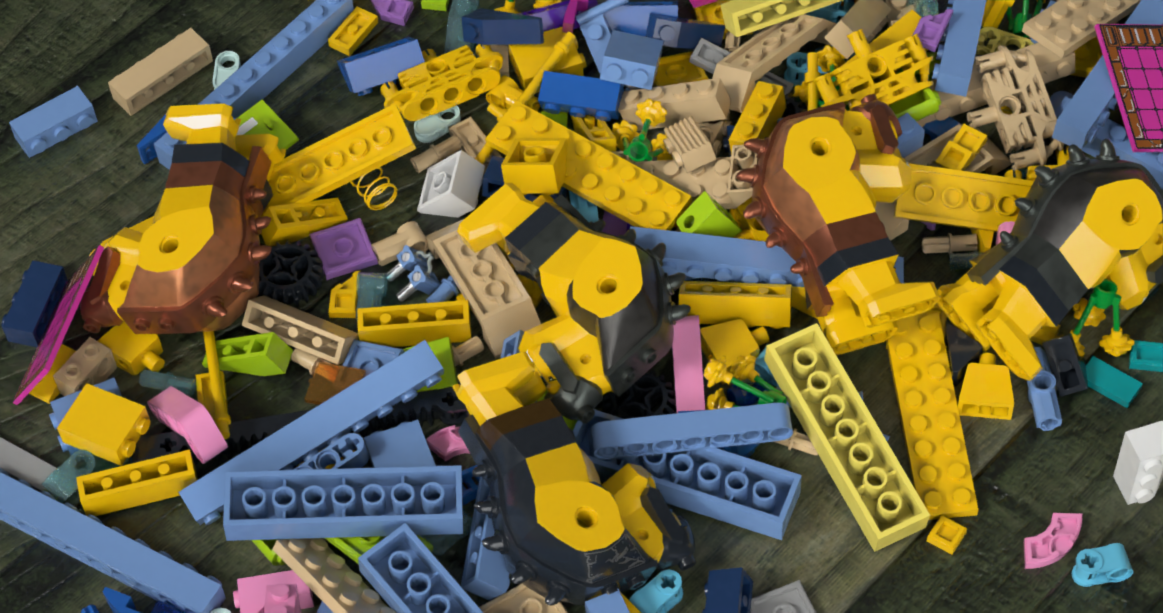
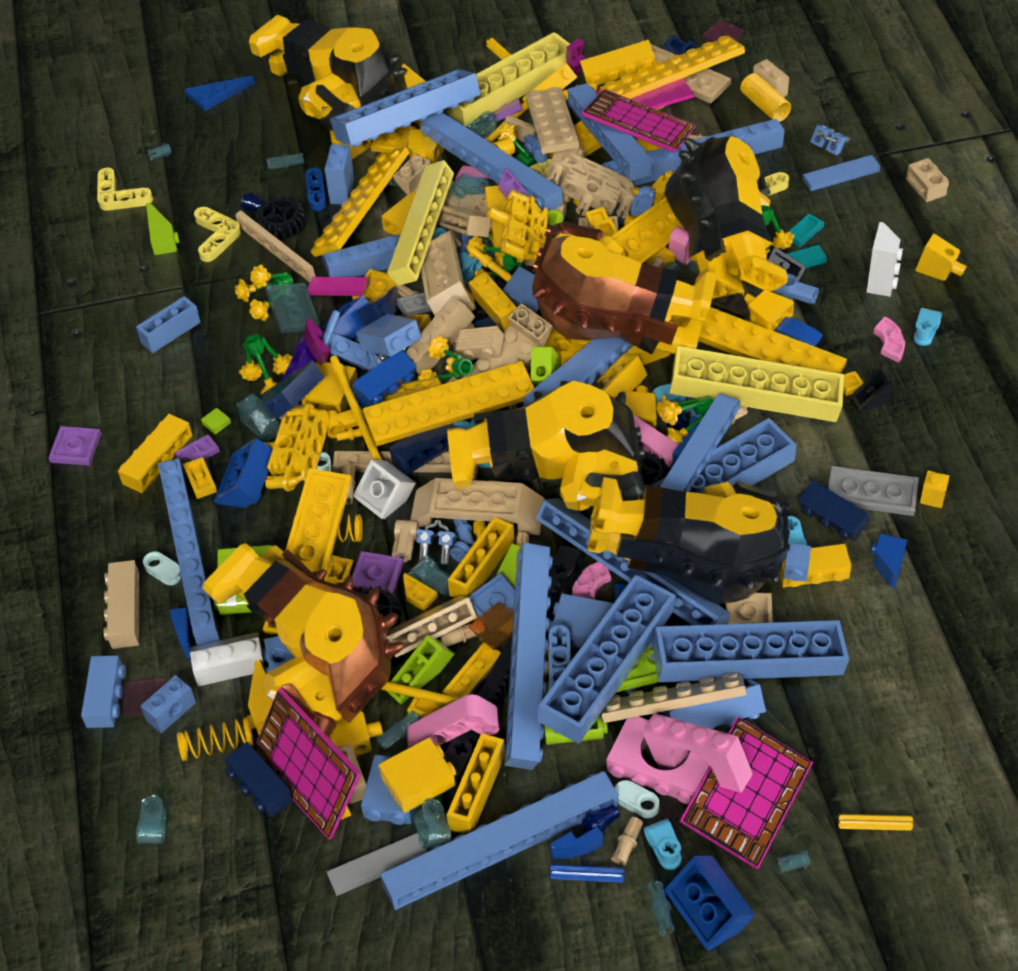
camera: 55 degrees left, 5 degrees down
yellow slope [501,138,568,195] -> none
none -> clear pink piece [121,678,165,717]
none -> medium blue brick [141,675,196,734]
none -> yellow piece [177,717,253,761]
none -> white slope [190,632,265,686]
none -> yellow plate [442,643,501,698]
none -> medium blue bush [450,541,471,562]
none -> medium blue plate [631,186,655,216]
none -> blue slope [775,317,823,346]
none -> black slope [851,368,892,412]

